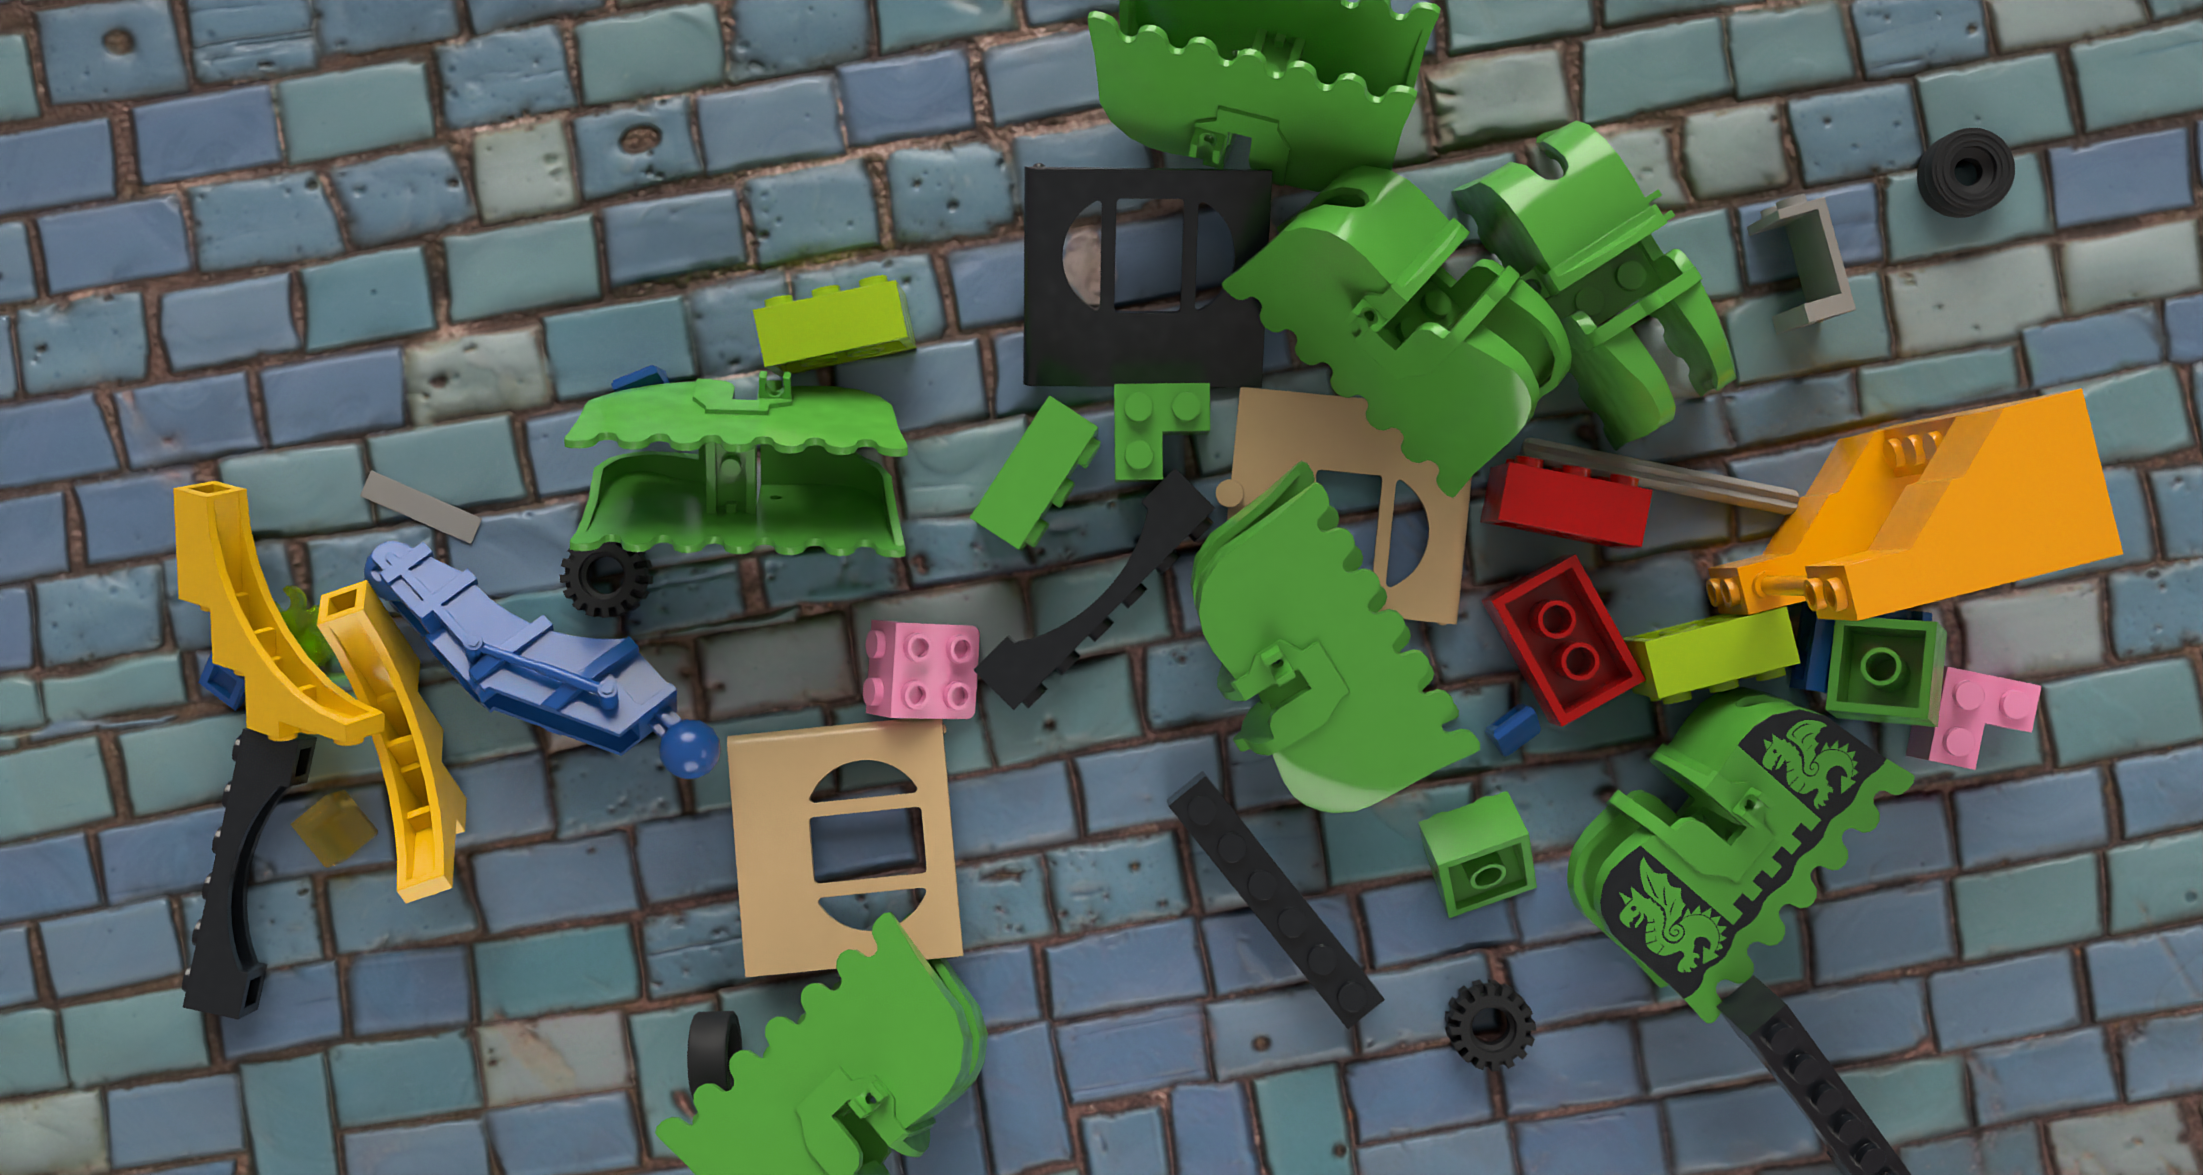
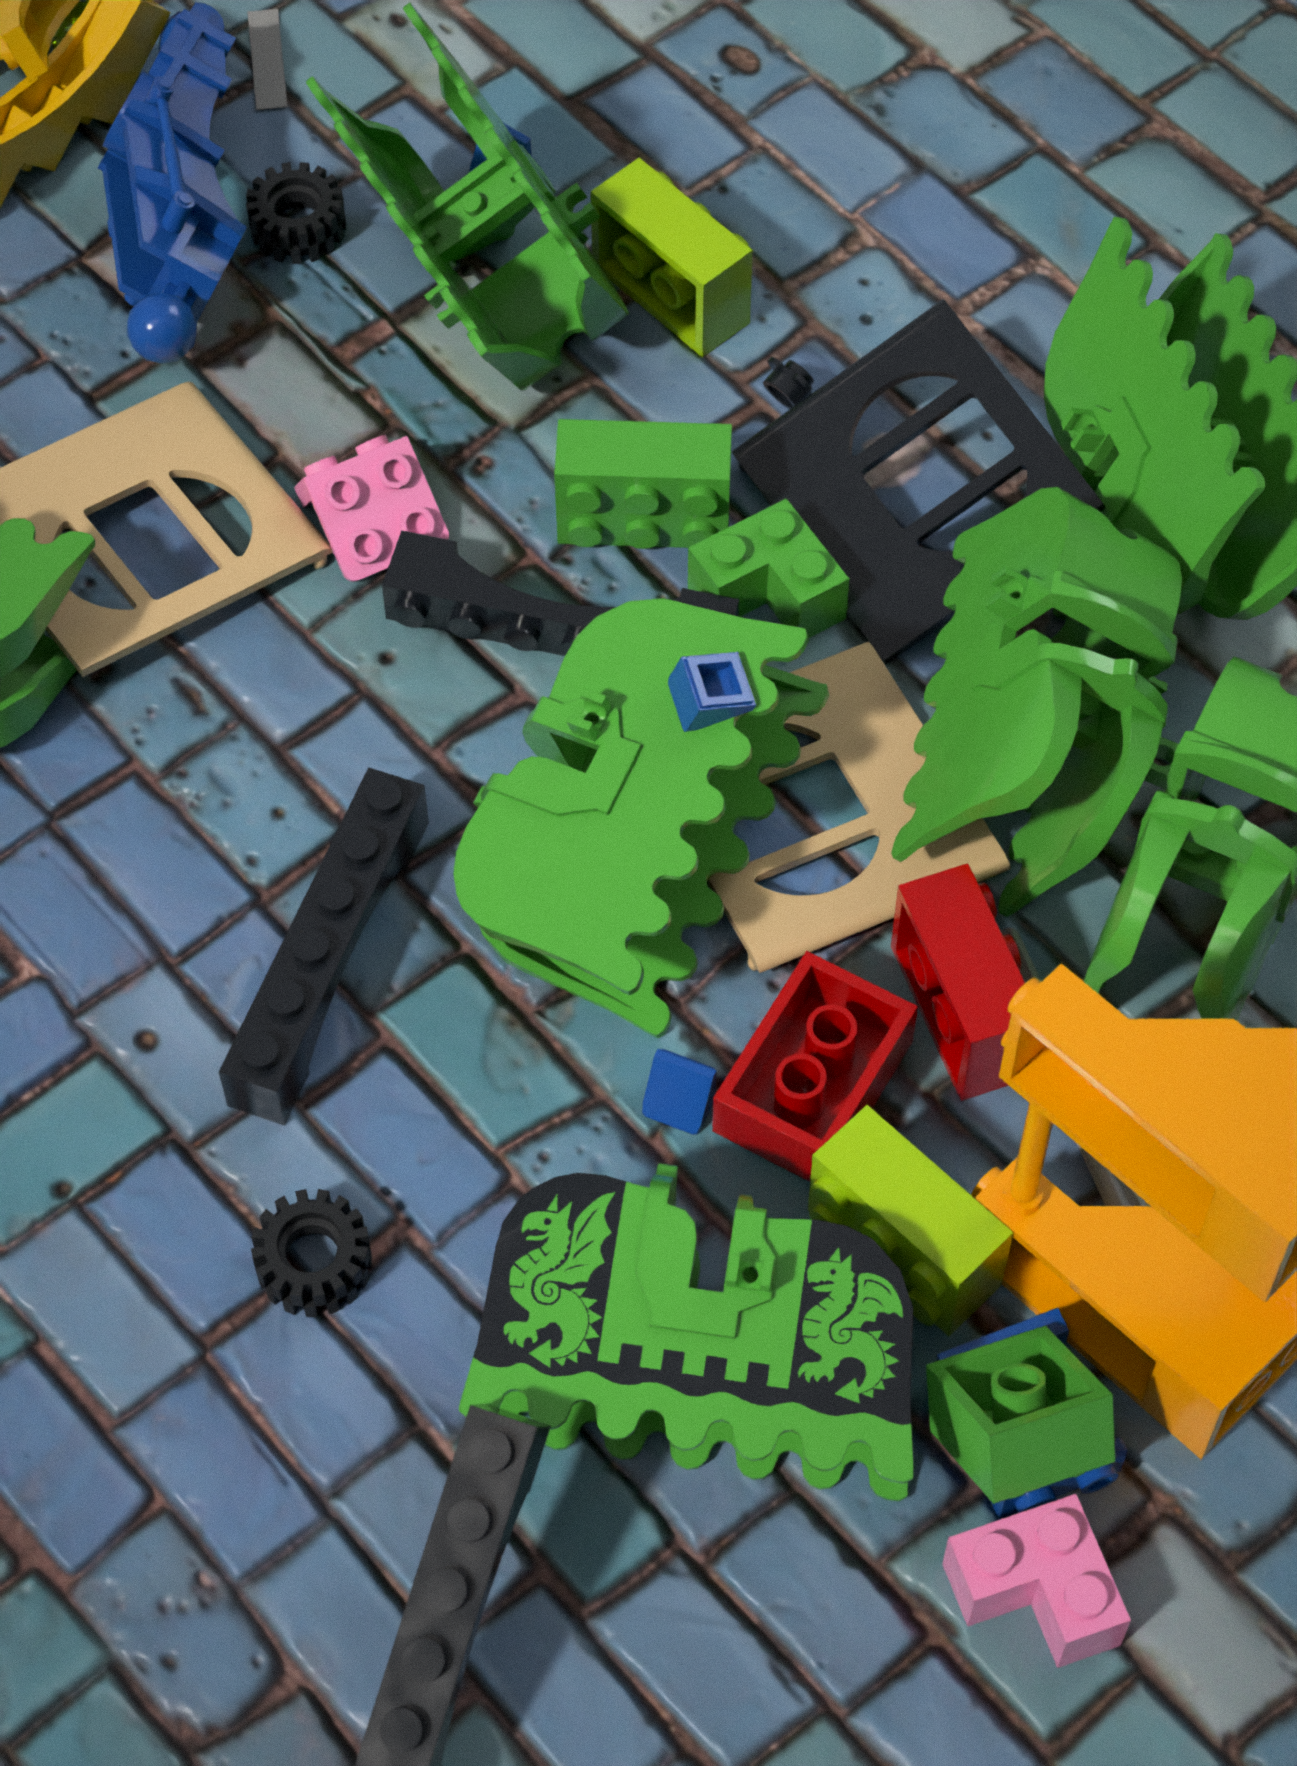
camera: 60 degrees right, 30 degrees down
bright green slope [1418,791,1537,918] -> none
none -> blue slope [668,652,756,732]
none -> black plate [763,357,814,409]

